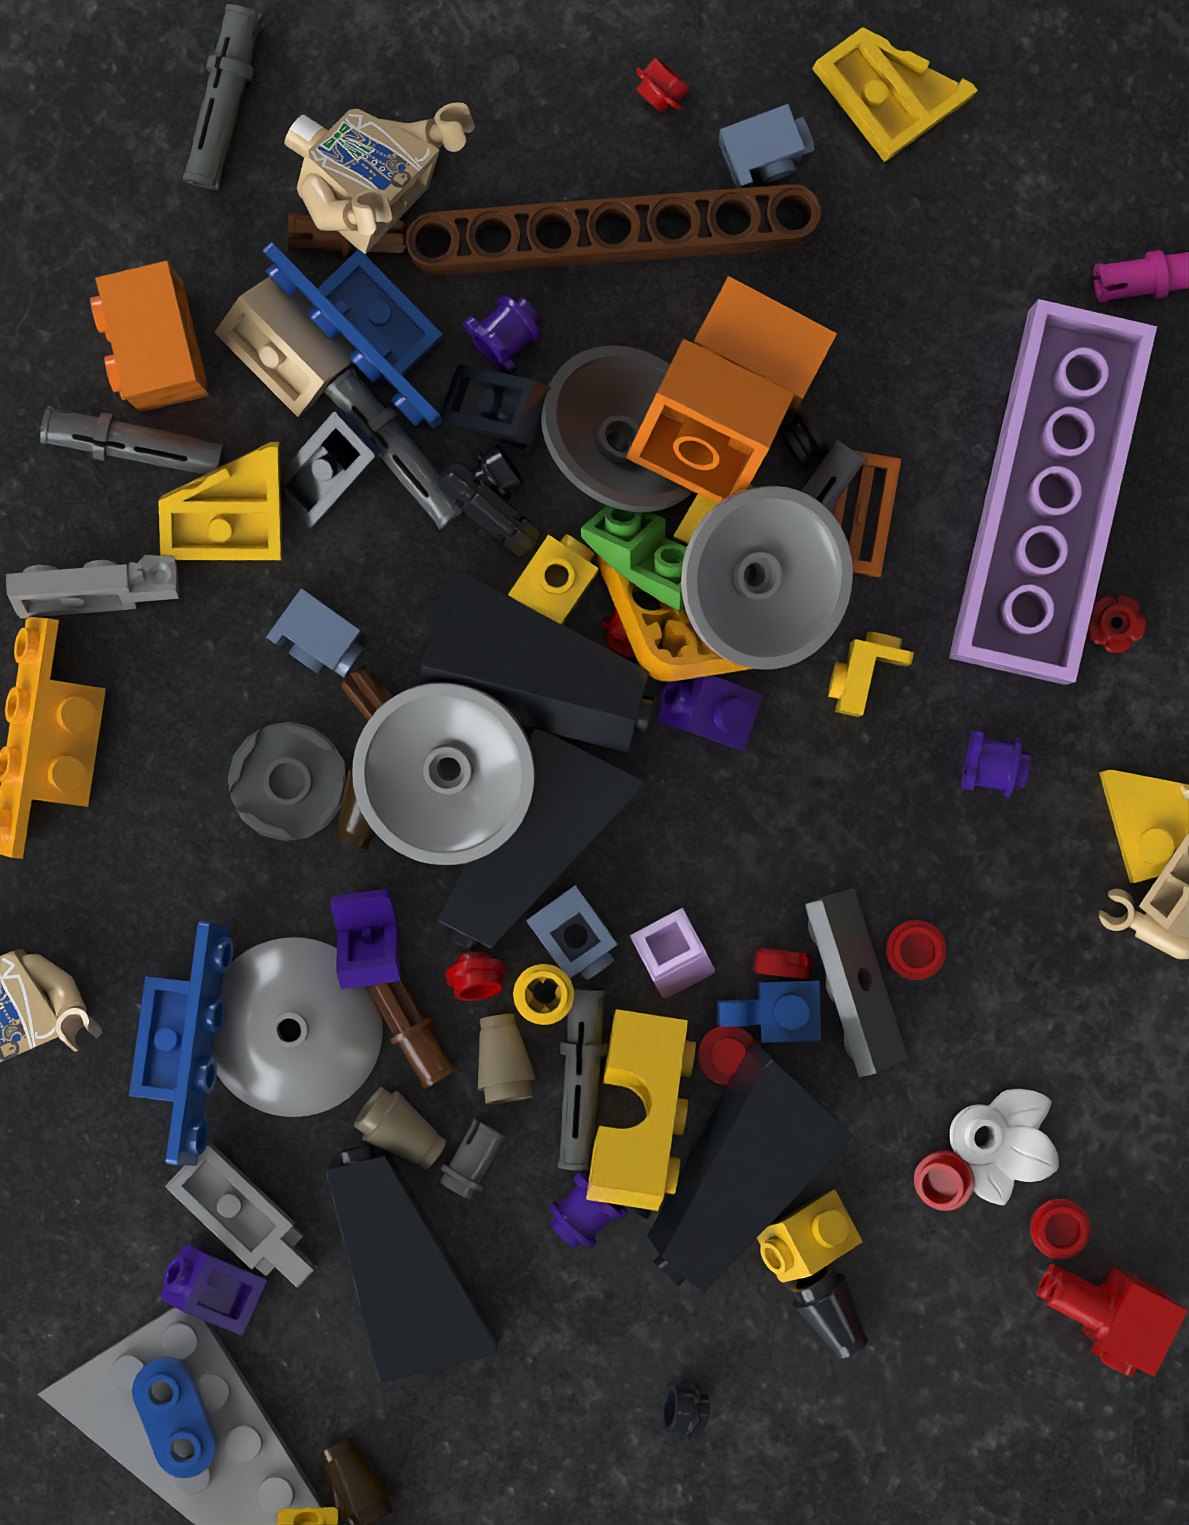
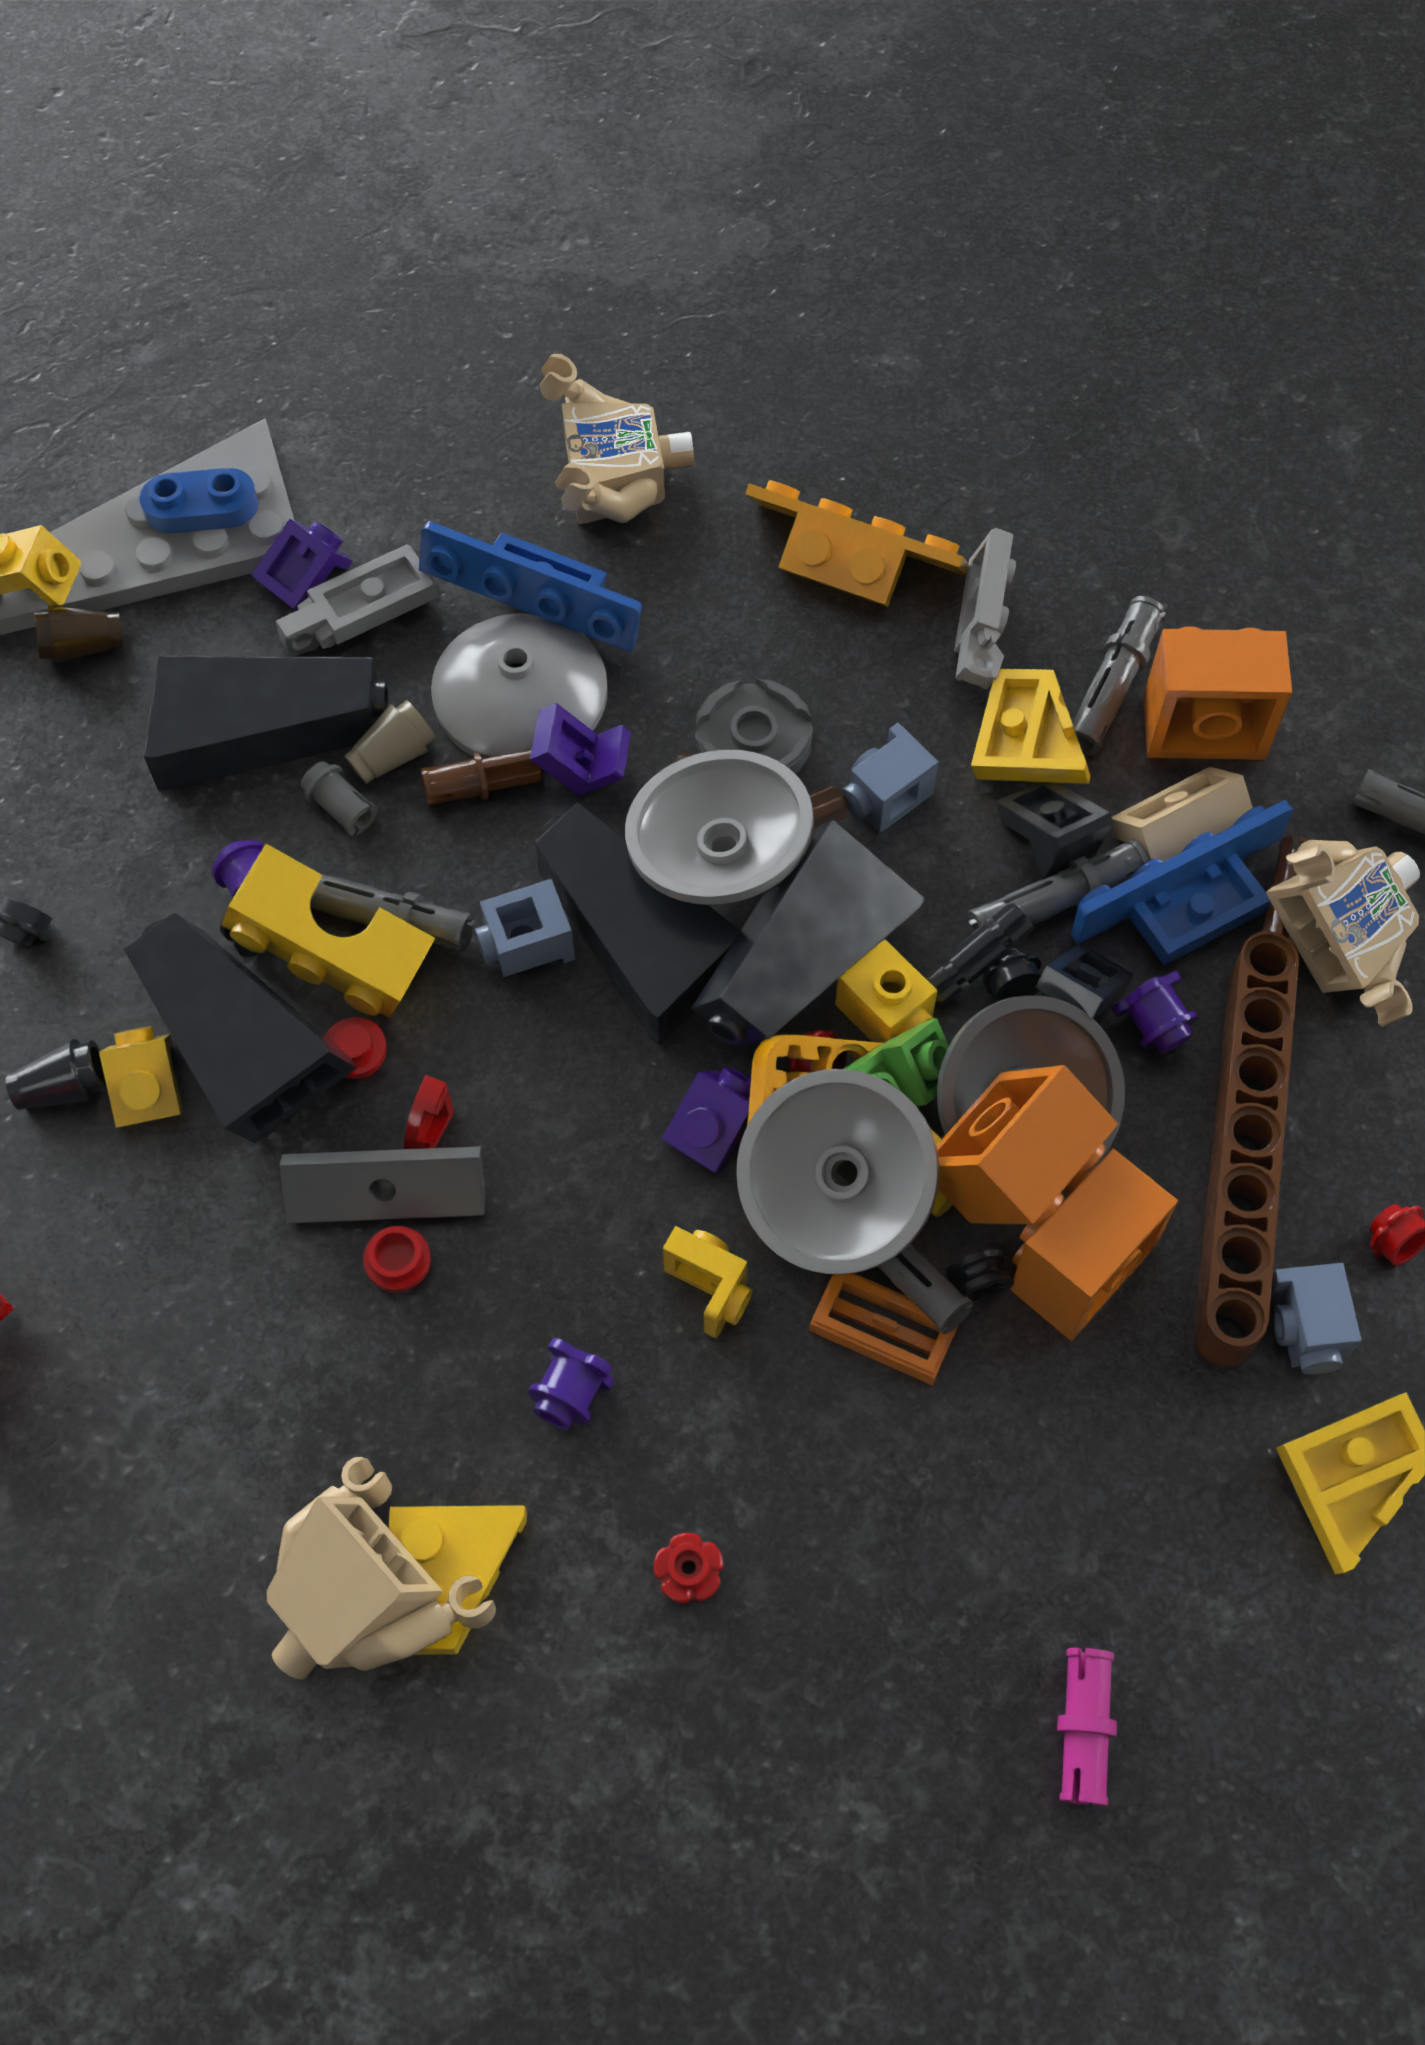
camera: 105 degrees right, 25 degrees down
red plate [445,952,506,1001] -> none
dark tan cone [478,1014,537,1104] -> none
yellow cone [513,964,574,1025] -> none
lavender slope [630,908,715,999] -> none
blue plate [716,980,821,1043] -> none
red plate [914,1150,975,1211] -> none
lavender brick [949,299,1157,685] -> none
white plate [950,1088,1059,1205] -> none
red plate [1030,1198,1091,1259] -> none

